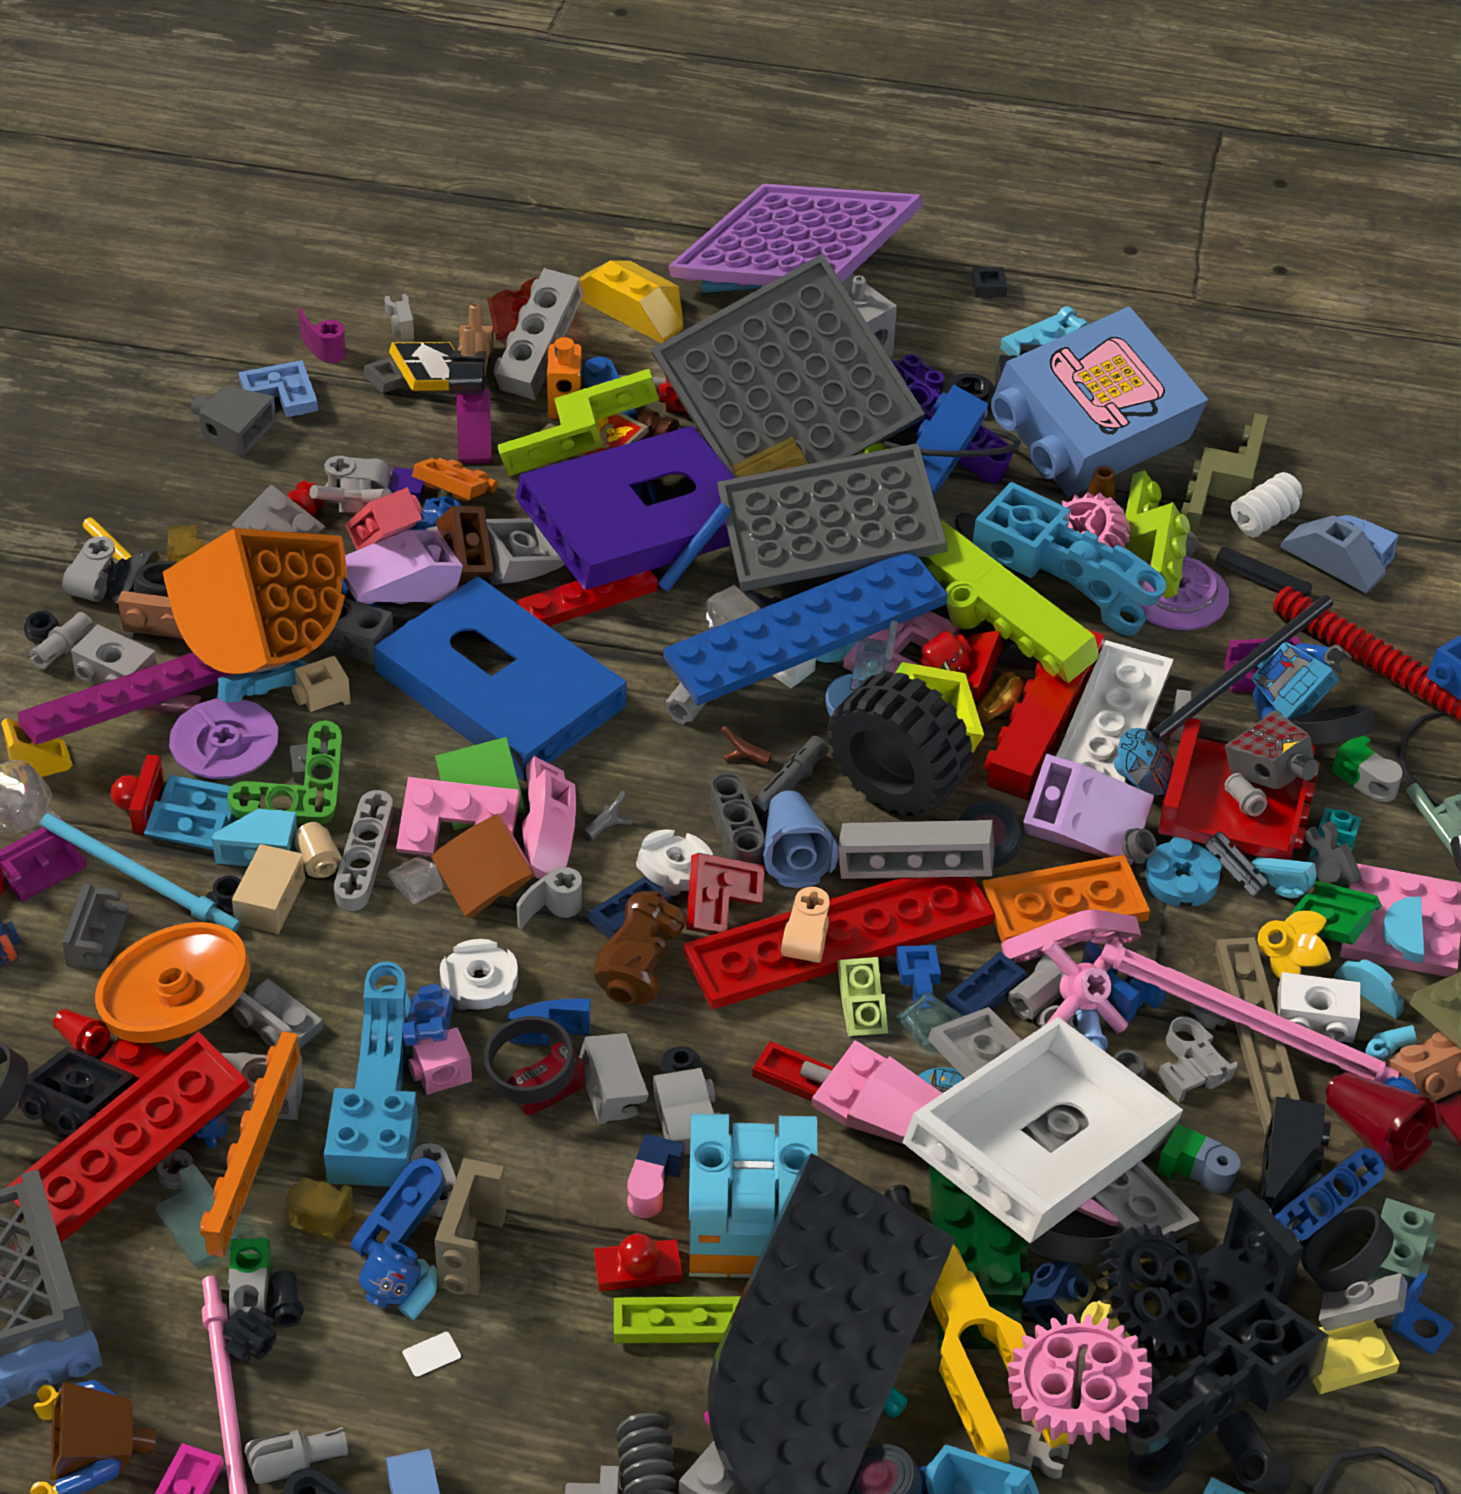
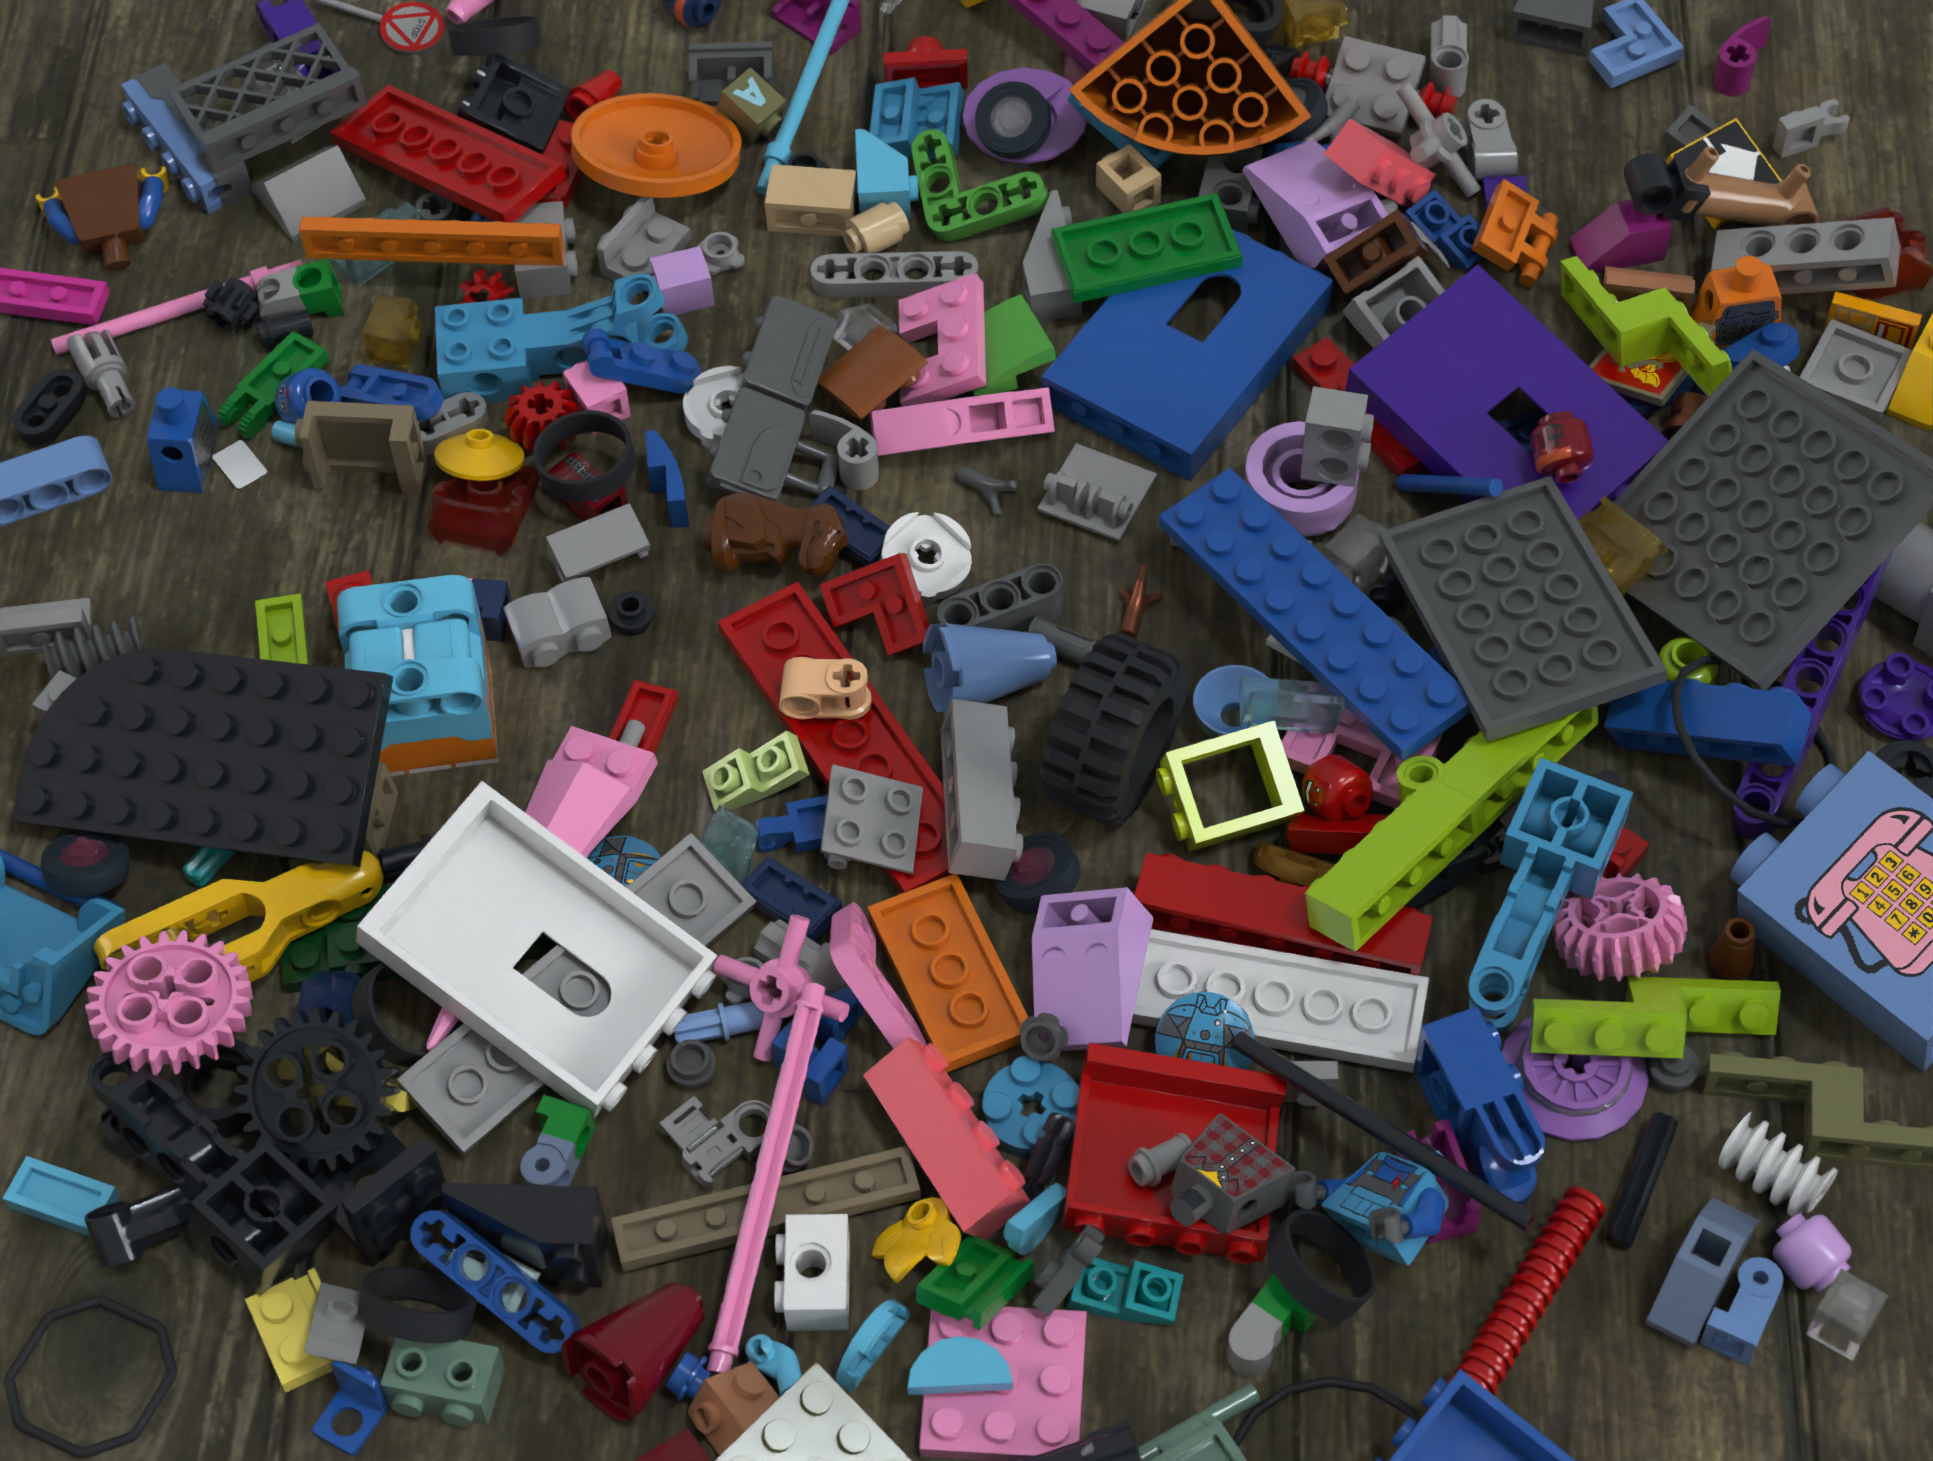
camera: 85 degrees right, 10 degrees up
none -> blue torso [147,387,219,493]
none -> green hinge [217,331,330,439]
none -> light grey slope [251,145,367,242]
none -> clear red slope [427,466,540,557]
none -> yellow dish [434,429,524,481]
none -> red gear [459,269,515,304]
none -> red gear [504,379,580,454]
none -> lavender brick [648,246,715,315]
none -> light grey plate [697,232,745,275]
none -> dark grey piece [706,295,839,502]
none -> olive brick [717,67,787,146]
none -> light grey hinge [820,764,923,874]
none -> coral brick [863,1037,1031,1240]
none -> black wheel [975,81,1052,159]
none -> light grey slope [1023,190,1082,322]
none -> light grey hinge [1037,443,1157,542]
none -> green tile [1051,193,1243,303]
none -> lavender piece [1245,421,1359,538]
none -> light grey brick [1300,386,1375,487]
none -> blue brick [1414,1006,1545,1205]
none -> light grey piece [1428,15,1469,98]
none -> dark red head [1530,412,1594,484]
none -> nougat panel [1603,266,1695,315]
none -> lavender head [1773,1213,1851,1293]
none -> light grey plate [1800,319,1913,424]
none -> clear brick [1806,1269,1889,1361]
none -> light orange tile [1824,291,1922,350]

